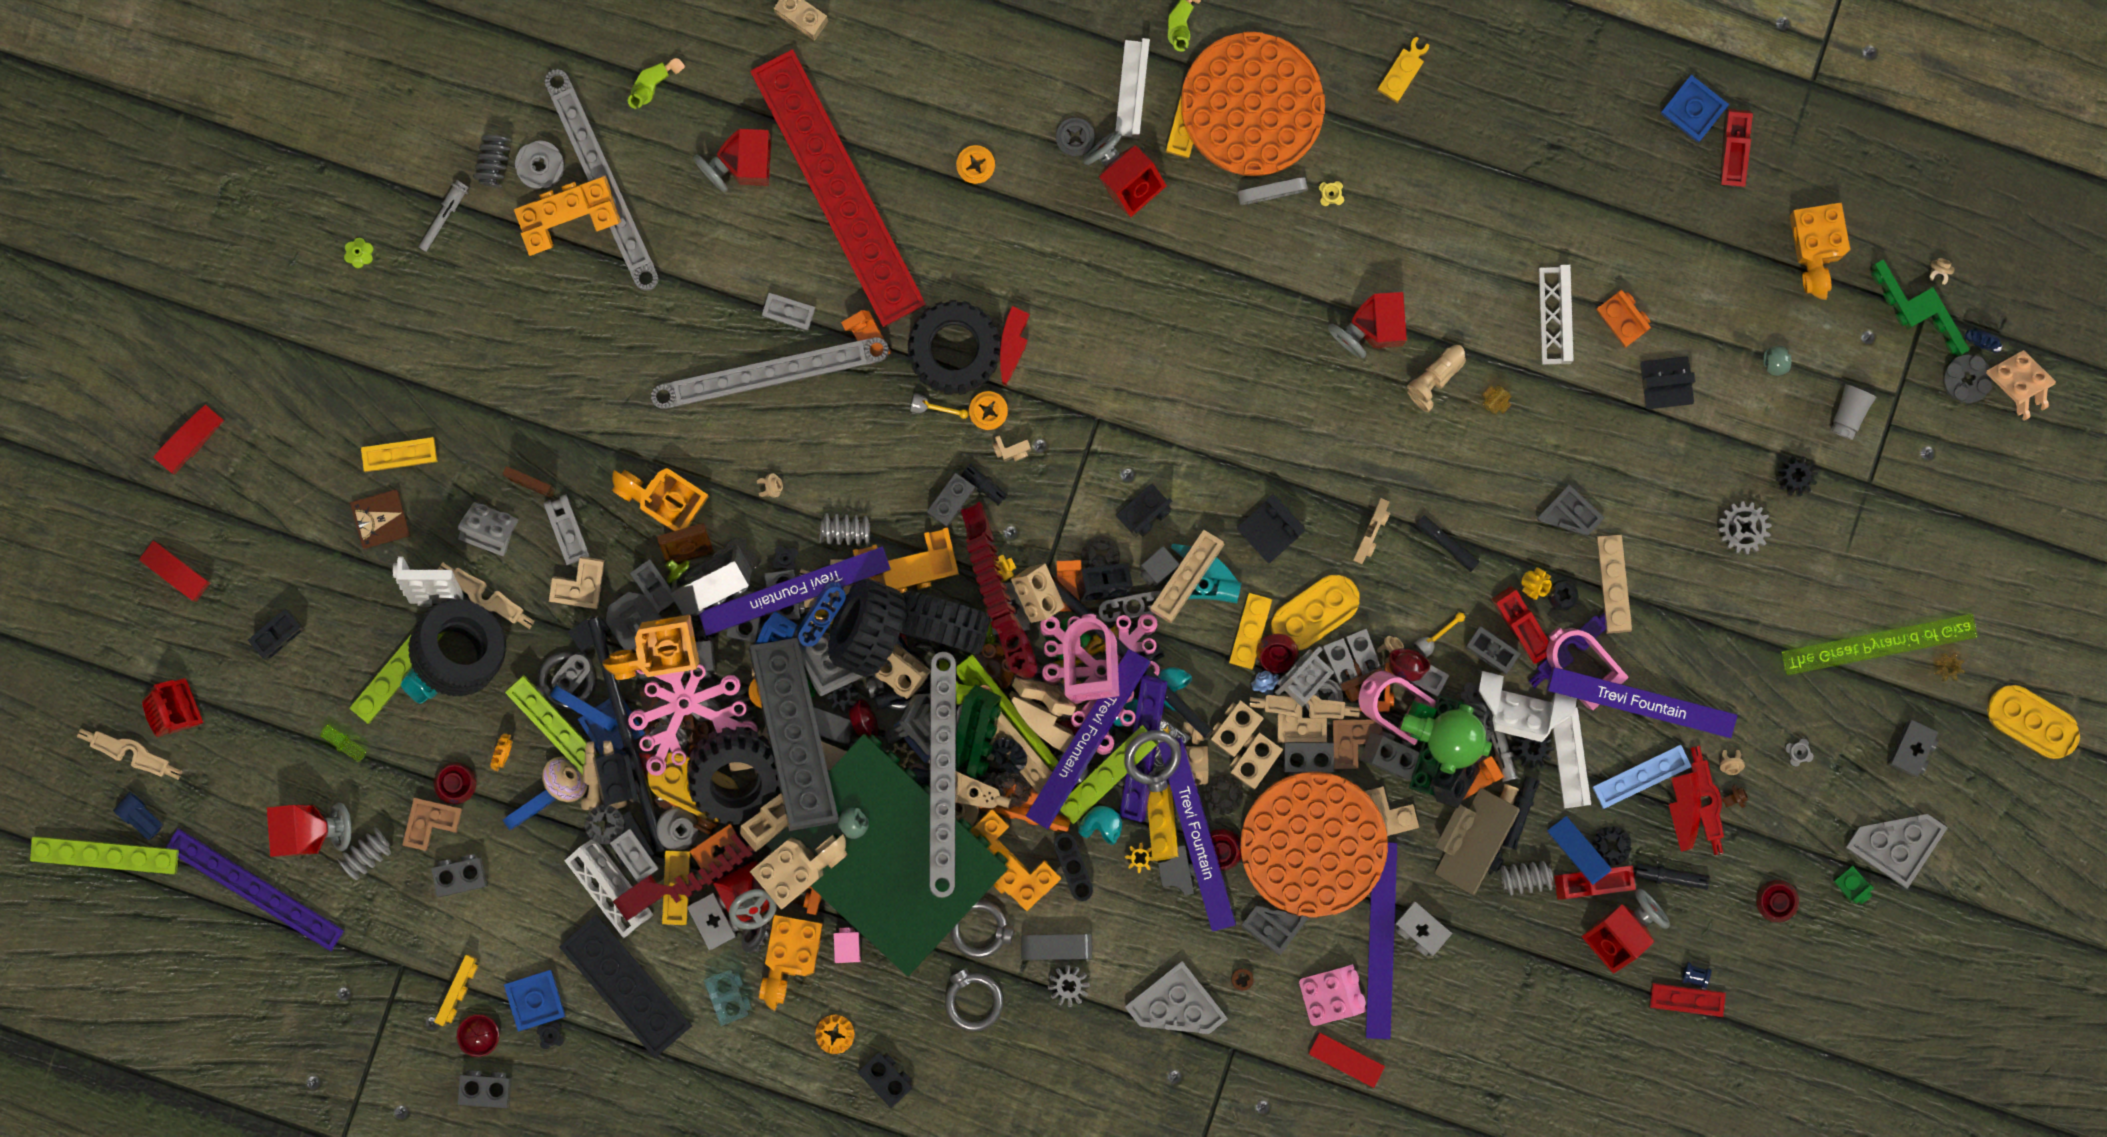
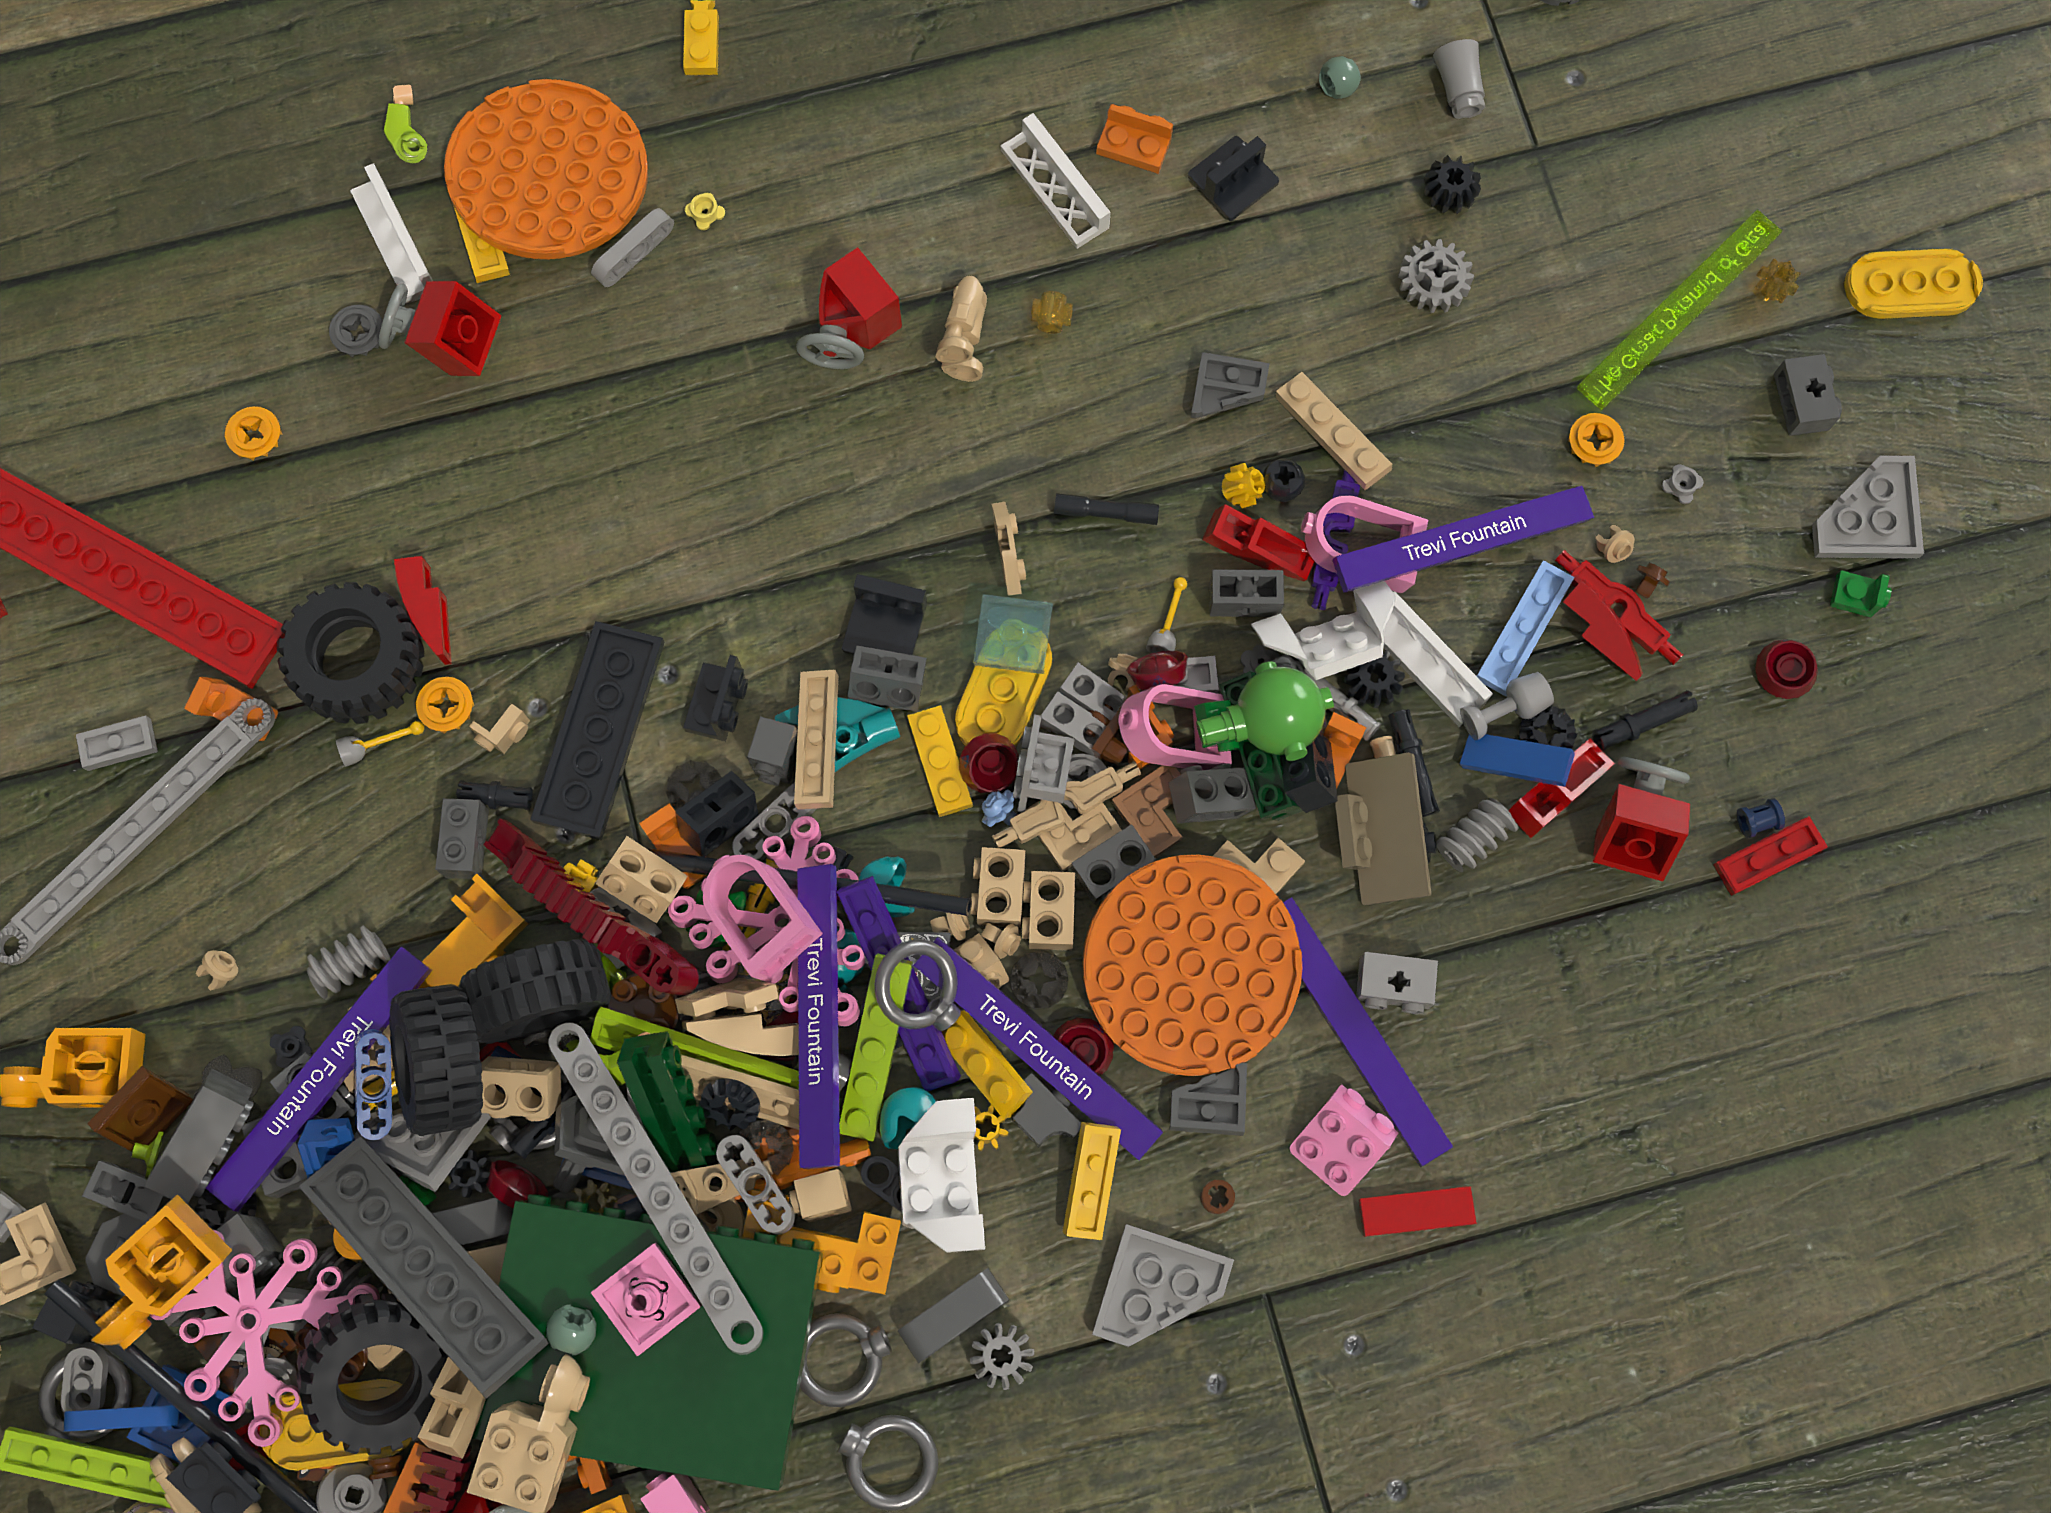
camera: 30 degrees left, 10 degrees down
none -> black plate [530,621,665,841]
none -> bright pink plate [591,1243,702,1356]
none -> light grey beam [716,1135,795,1235]
none -> tan brick [789,1169,852,1222]
none -> dark grey brick [848,646,927,712]
none -> white piece [898,1098,985,1253]
none -> clear light blue plate [973,594,1053,674]
none -> tan plate [981,923,1021,959]
none -> yellow plate [1062,1122,1121,1240]
none -> light grey piece [1460,672,1554,740]
none -> light orange gear [1568,413,1624,467]

